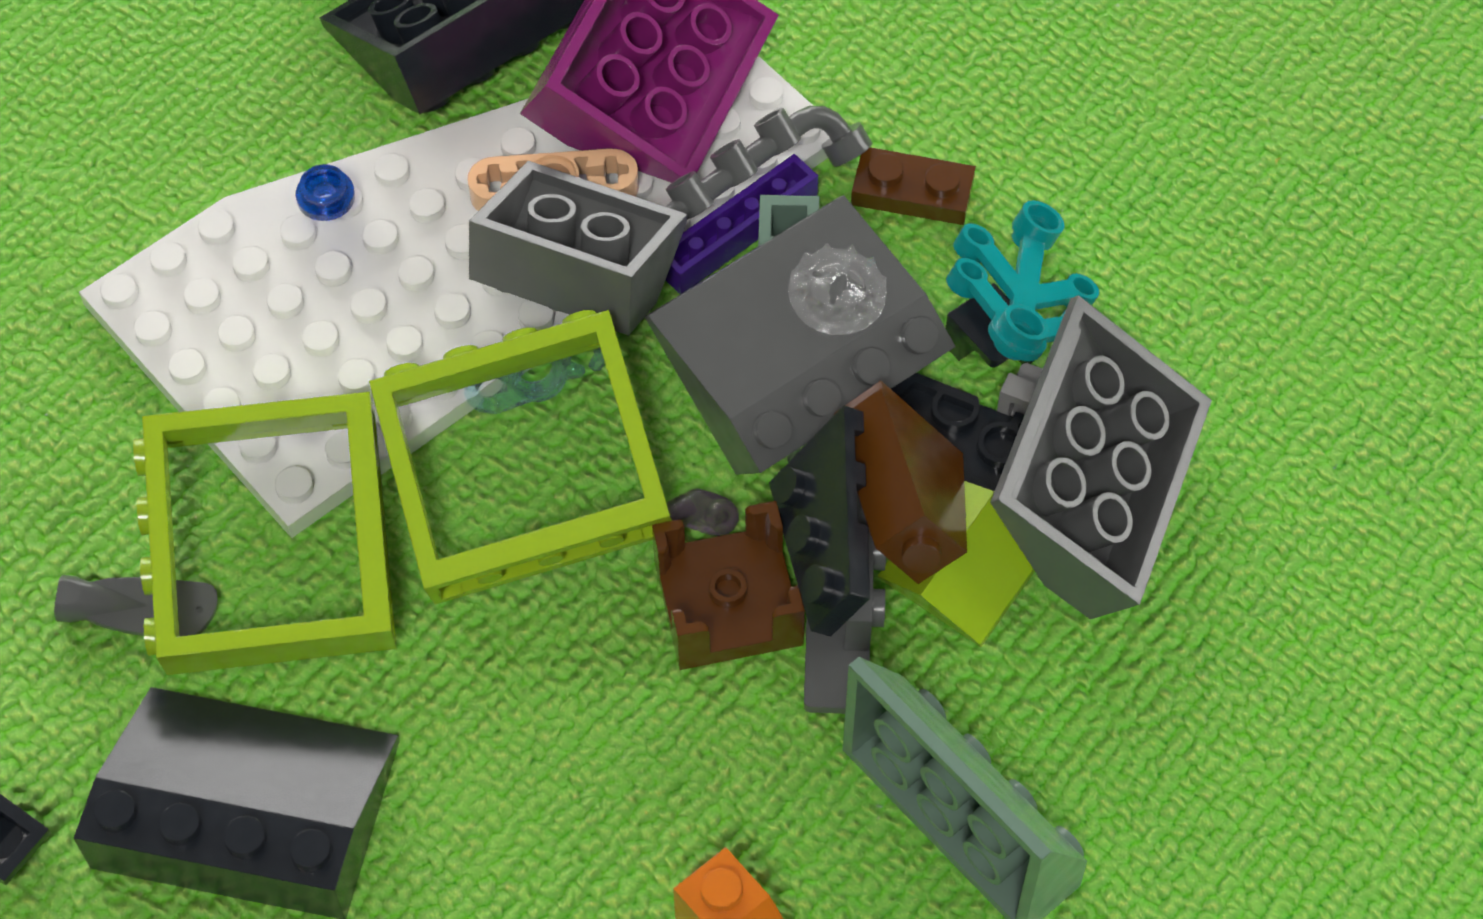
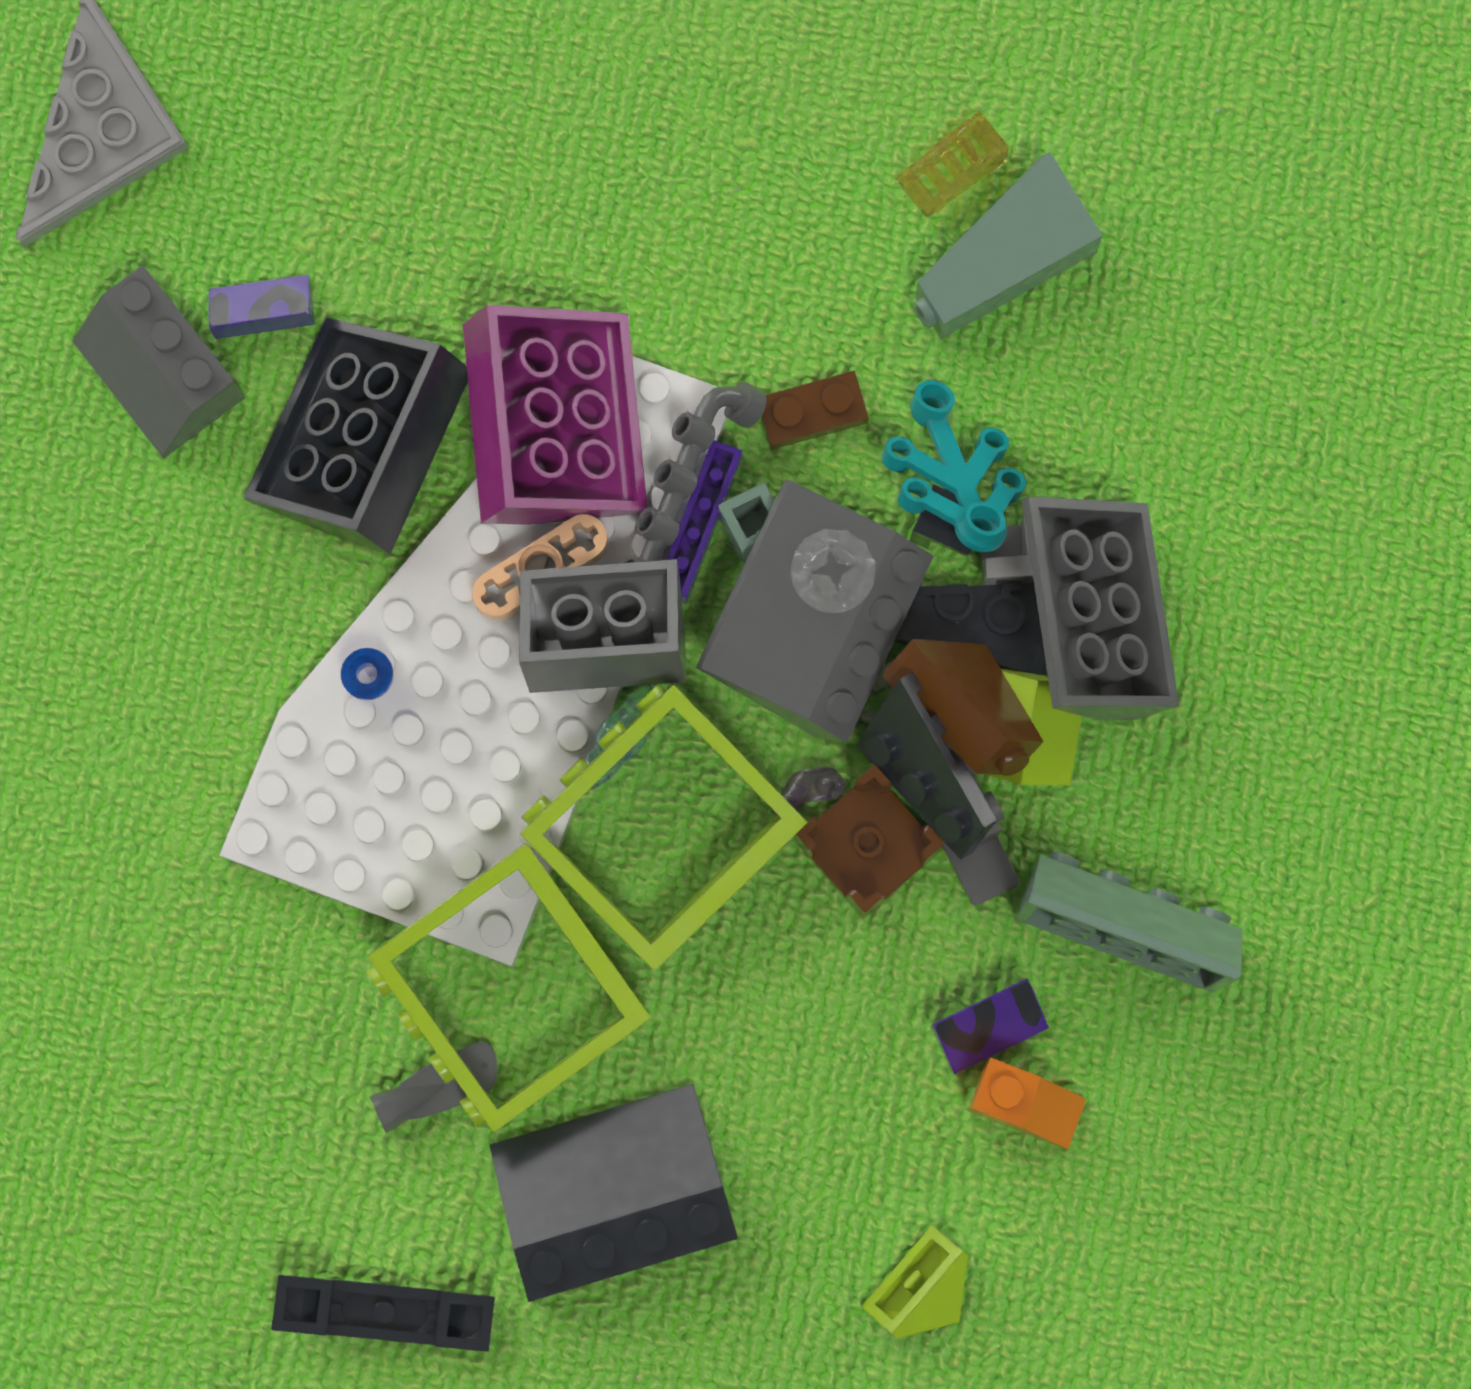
camera: 25 degrees left, 20 degrees up
none -> clear yellow slope [897,111,1009,218]
none -> sand green slope [913,152,1102,339]
none -> slope [931,978,1049,1074]

